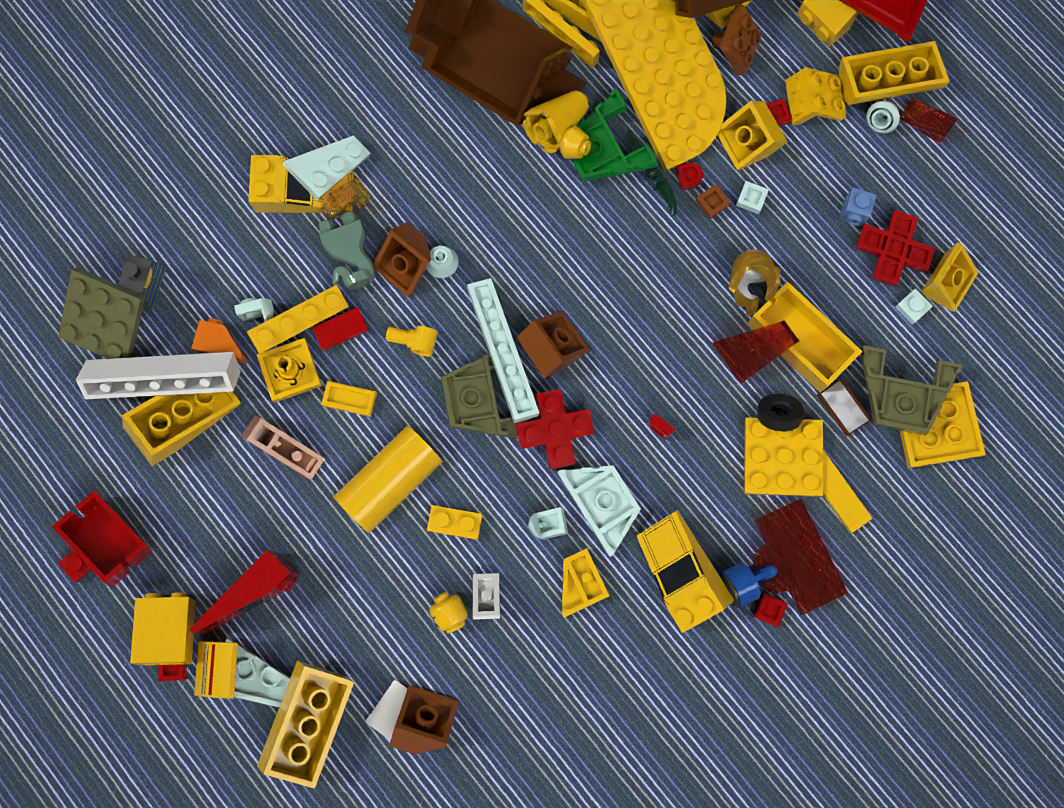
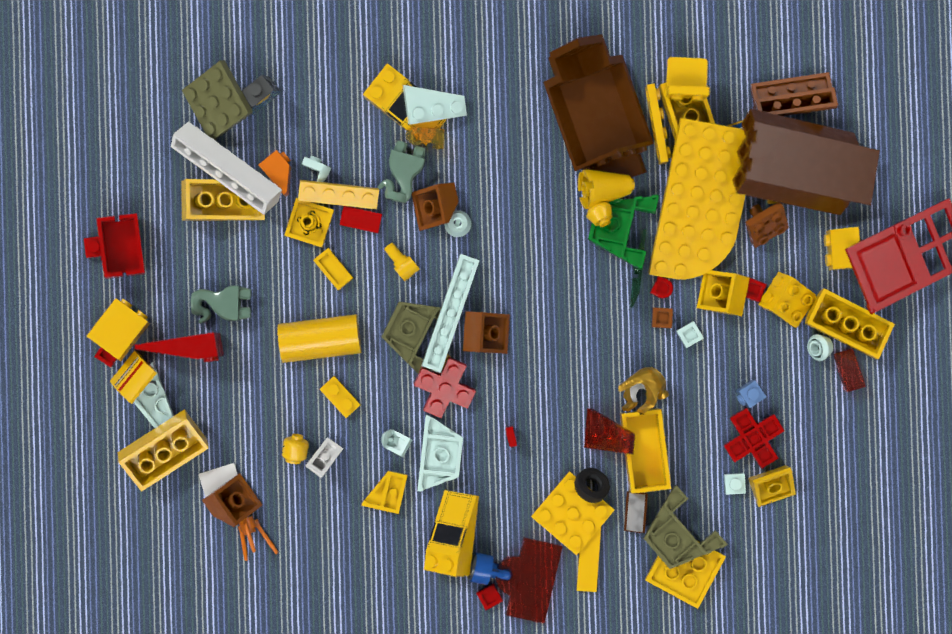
camera: 40 degrees right, 10 degrees up
nougat slope [241,416,325,480] -> none
none -> sand green hips [191,285,252,324]
none -> orange plant [238,516,278,561]

